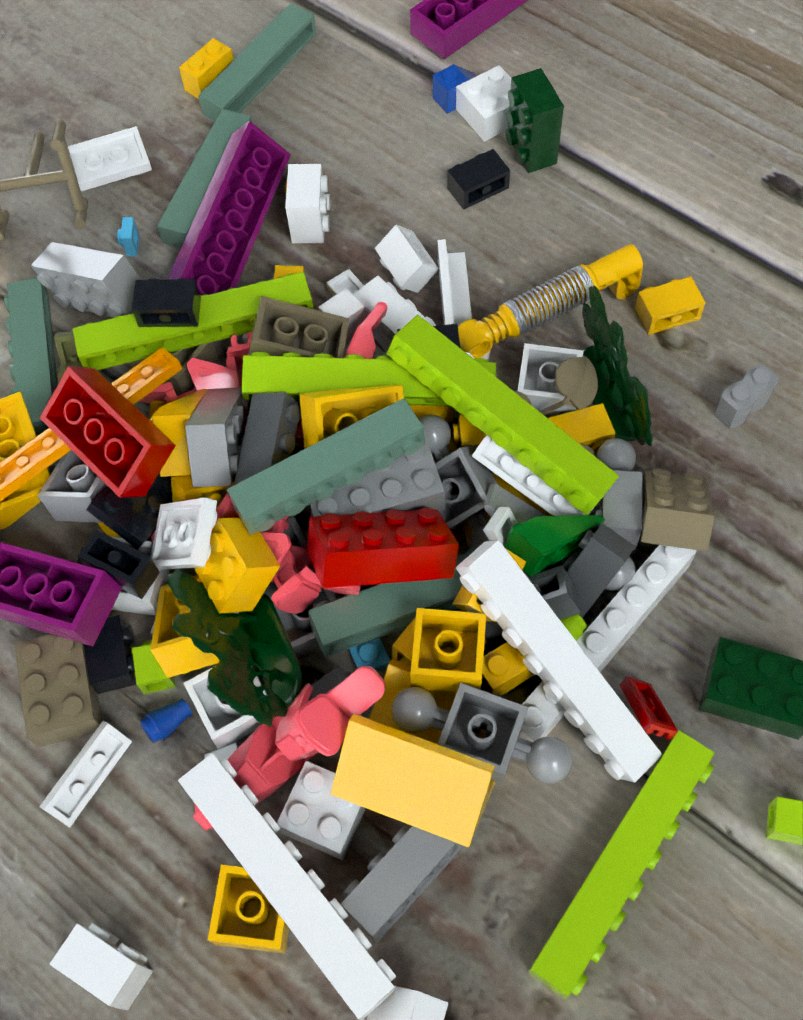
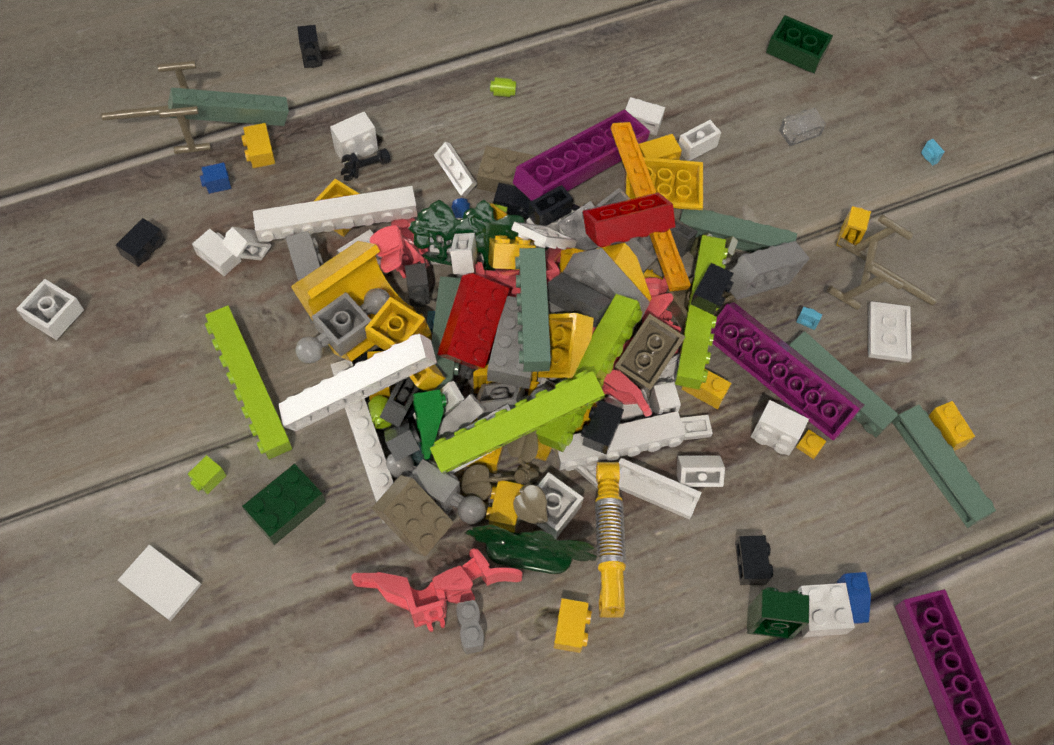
camera: 110 degrees right, 0 degrees up
red tile [619,677,678,740] -> none
none -> black bar [341,148,391,181]
none -> coral piece [351,548,523,632]
none -> white brick [450,233,477,275]

